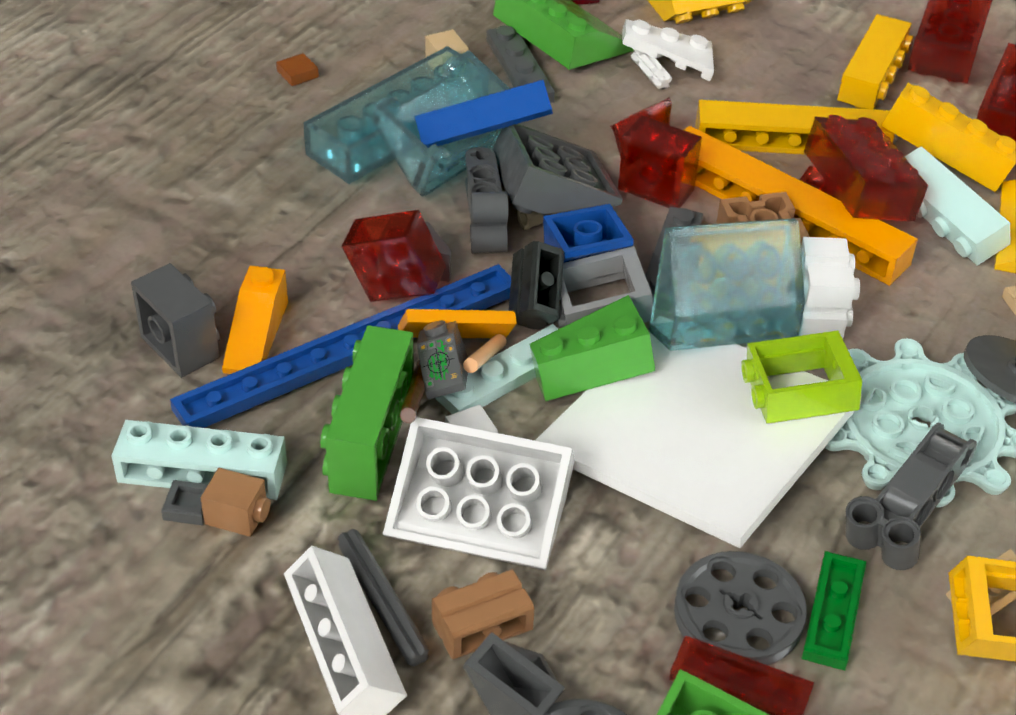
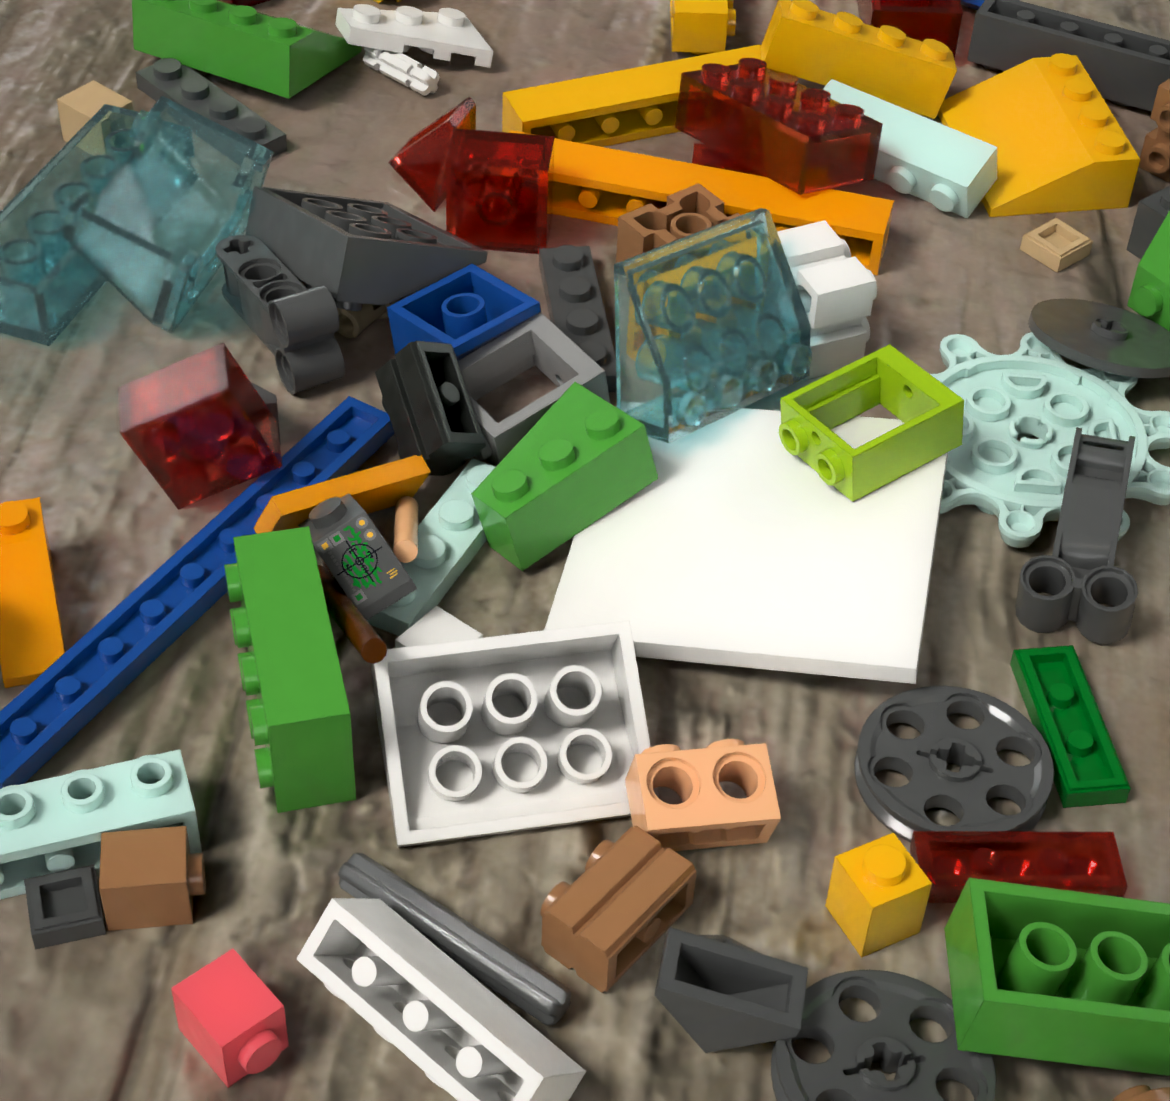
camera: 25 degrees left, 0 degrees up
blue tile [414,80,553,150] -> none
none -> coral brick [171,948,289,1088]
none -> light nougat brick [625,739,781,851]
none -> yellow brick [825,832,932,958]

